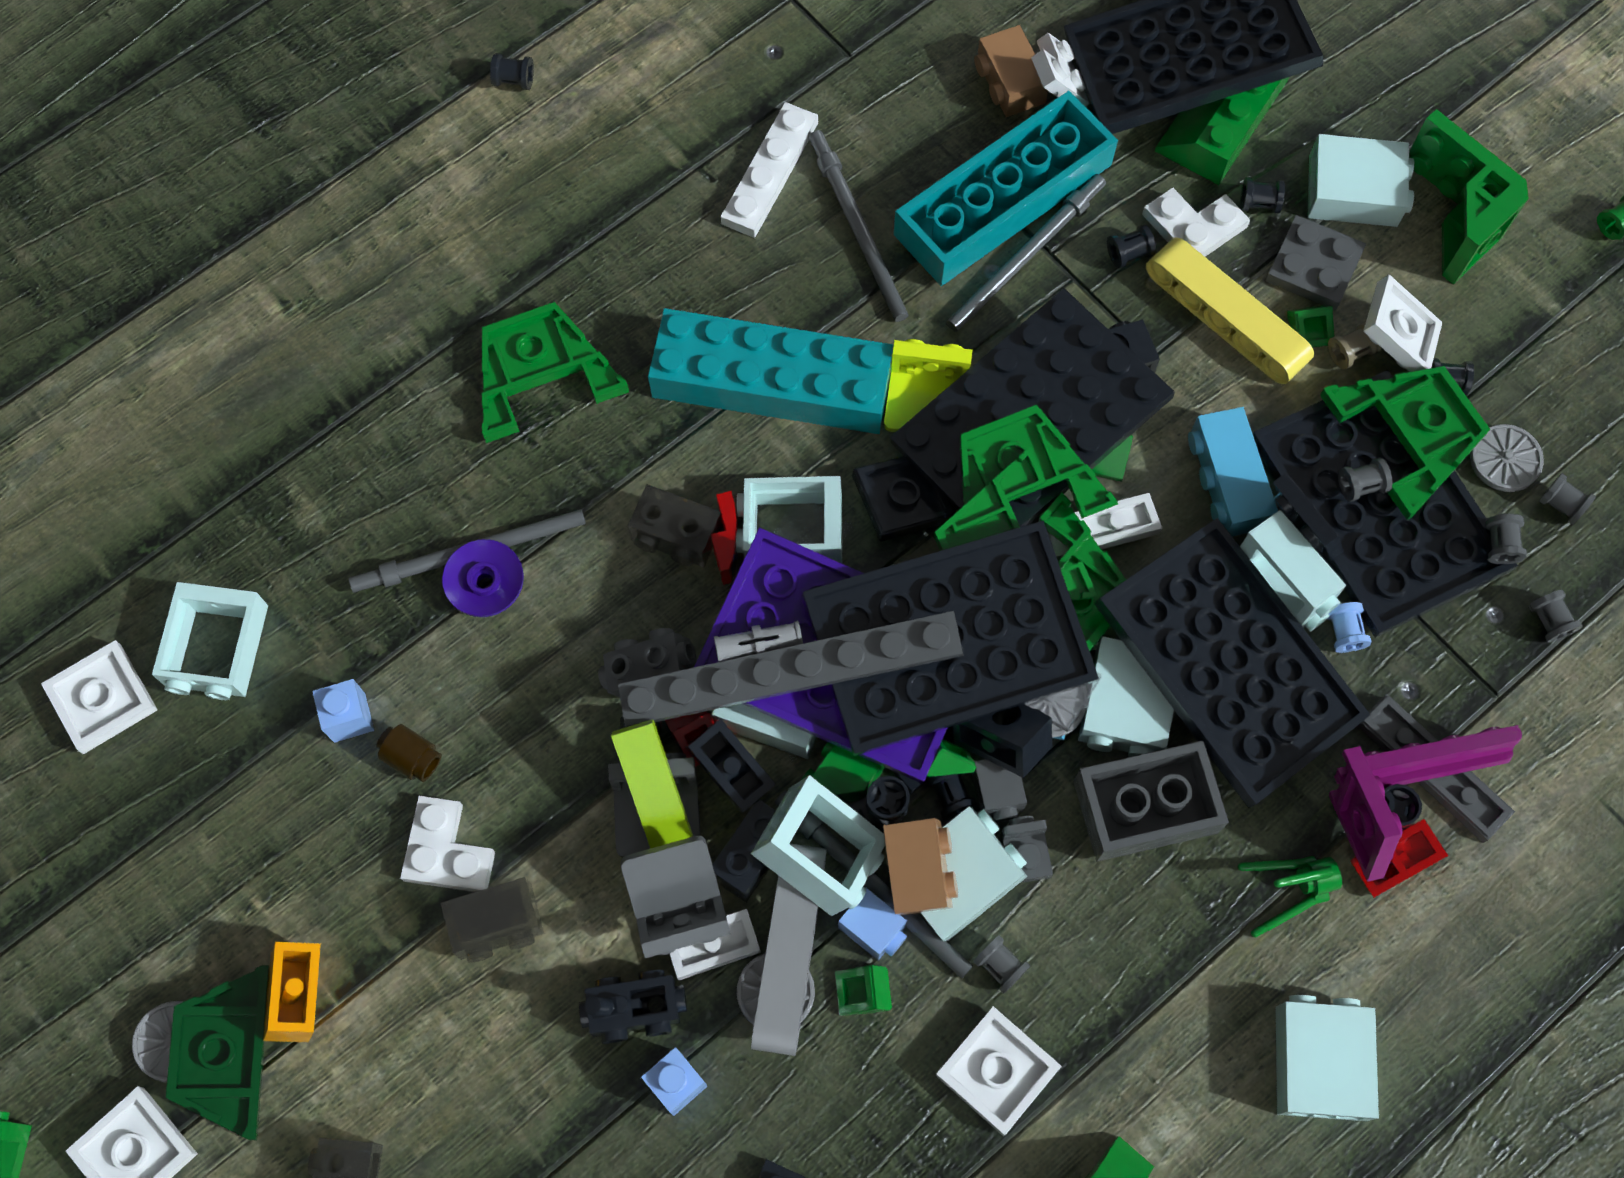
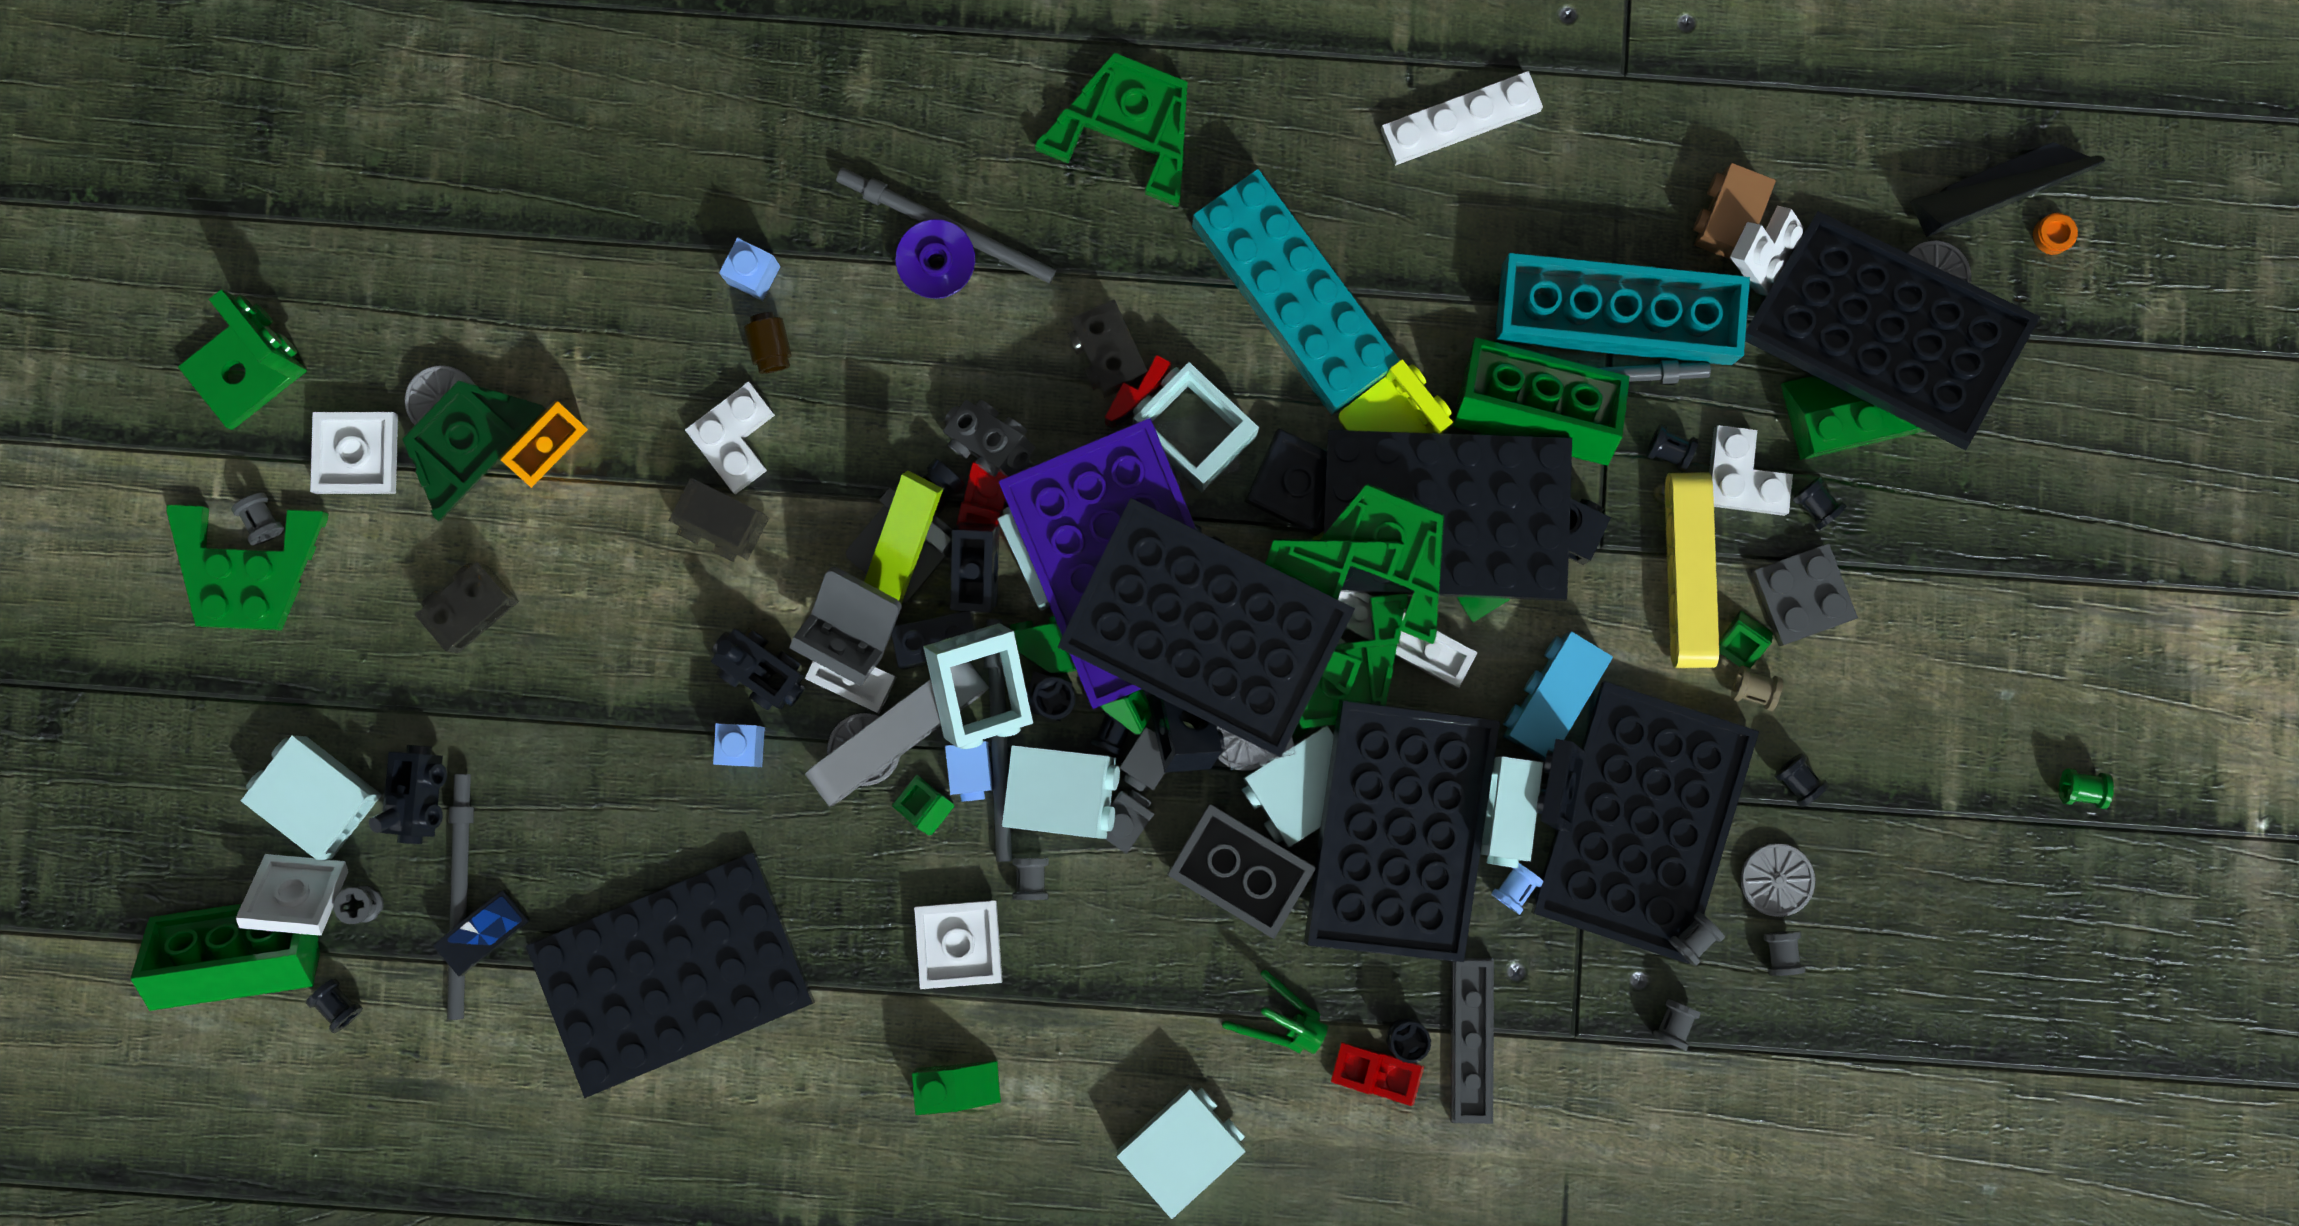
camera: 40 degrees right, 15 degrees up
white plate [41,640,157,754] -> none
light aqua window [152,582,268,700] -> none
dark grey plate [618,611,964,727] -> none
light grey pin [714,621,803,662] -> none
dark grey bar [809,130,909,322] -> none
medium nougat brick [883,818,958,915] -> none
light aqua brick [1308,134,1414,227] -> none
green wing [1320,366,1490,520] -> none
magenta bracket [1328,725,1522,882] -> none
dark grey bush [1338,457,1392,502] -> none
white plate [1364,275,1442,372] -> none
green bracket [1409,109,1529,285] -> none
none -> green slope [1453,337,1630,466]

